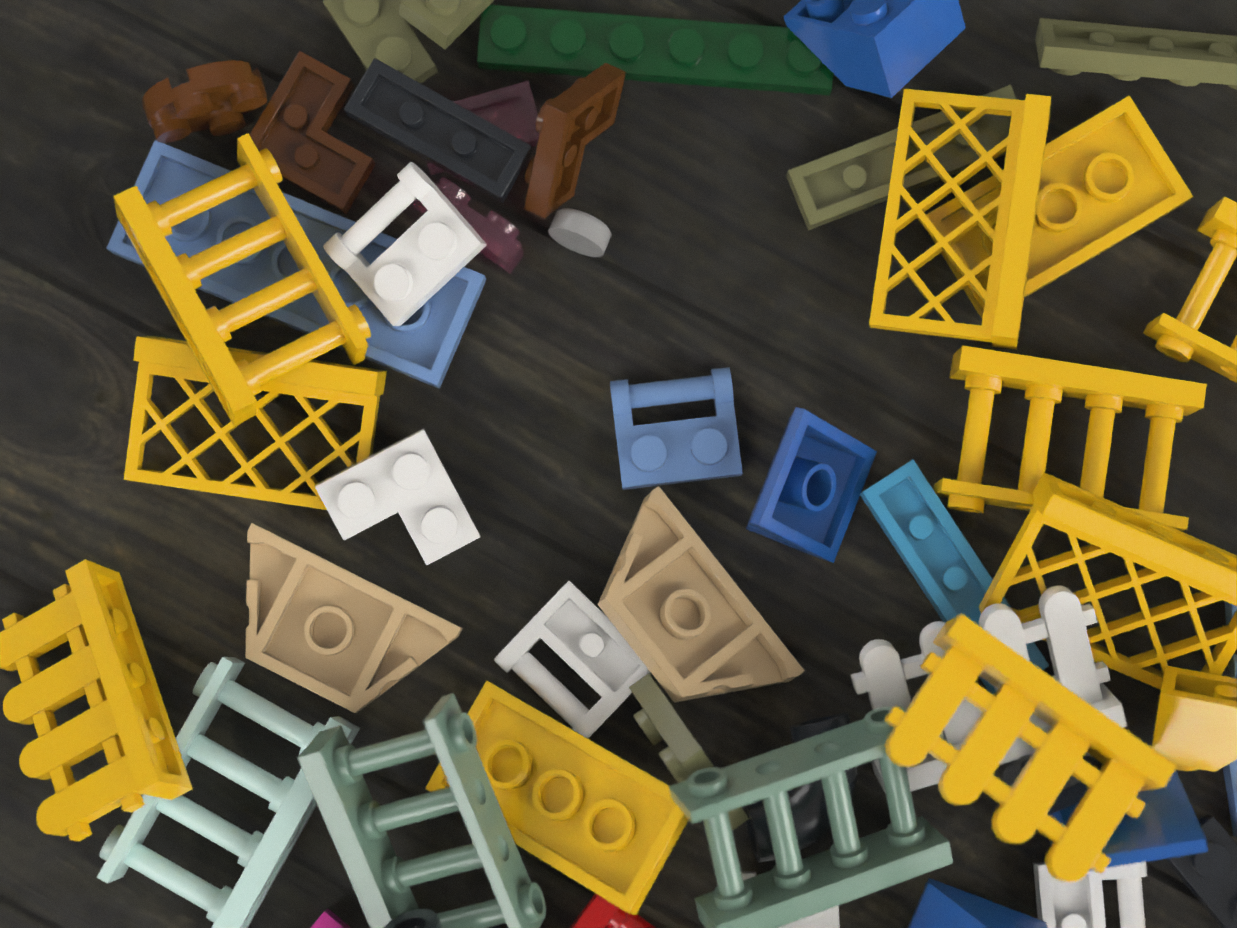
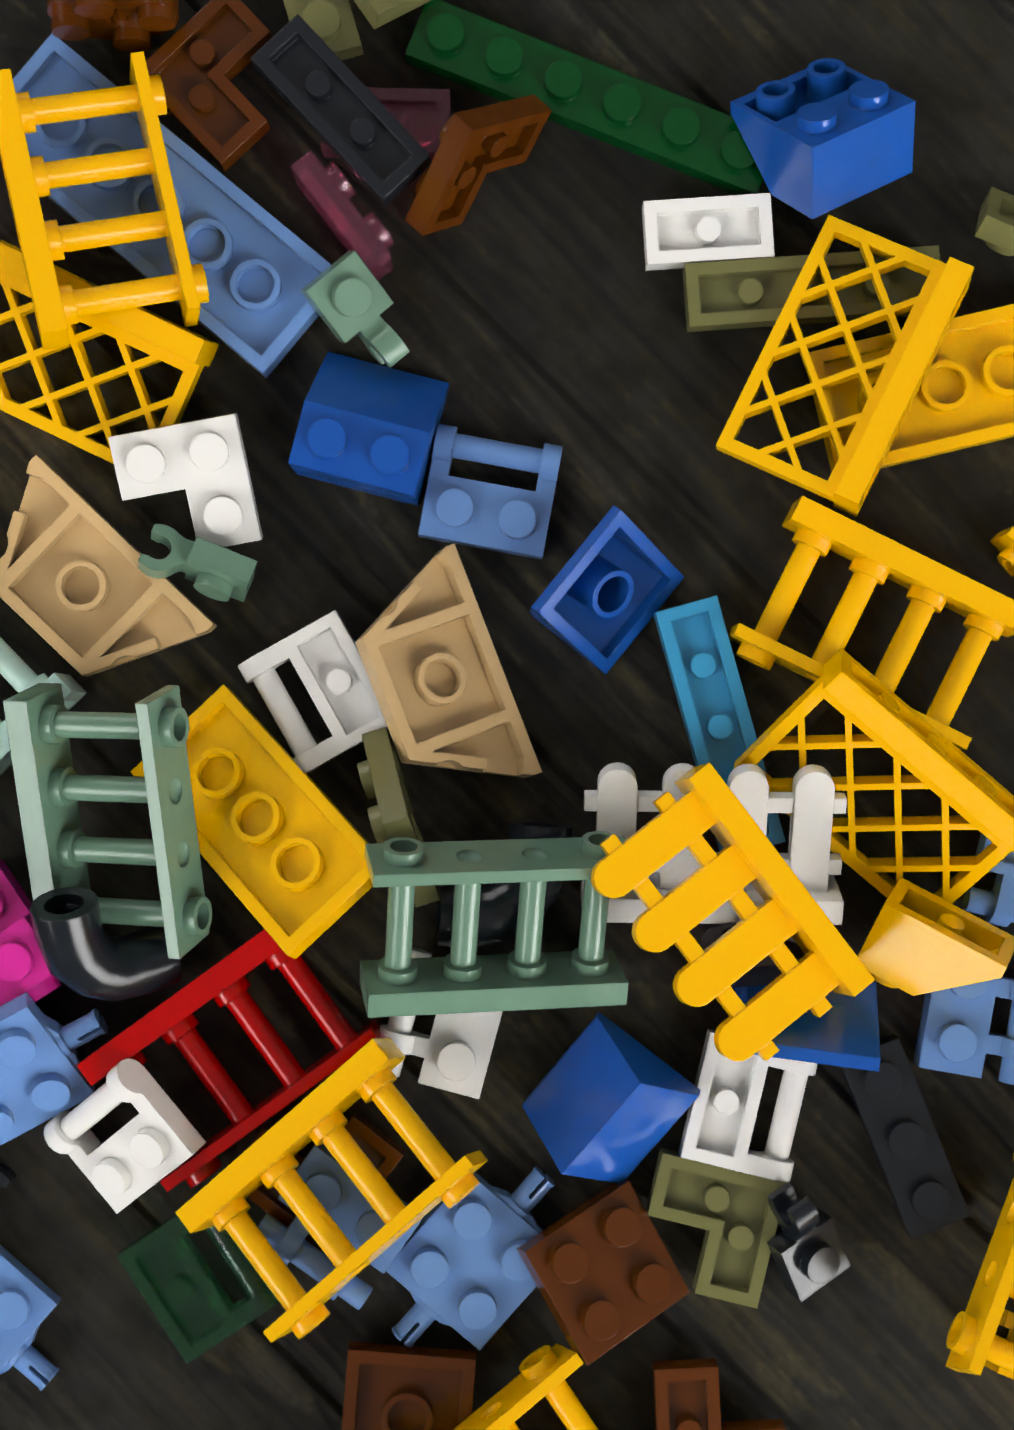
camera: 10 degrees right, 5 degrees up
white plate [323,162,487,326] -> none
light grey tile [548,208,612,257] -> none
none -> sand green plate [138,524,258,602]
none -> blue slope [288,351,450,506]
none -> sand green plate [300,250,410,368]
none -> white plate [642,193,775,271]

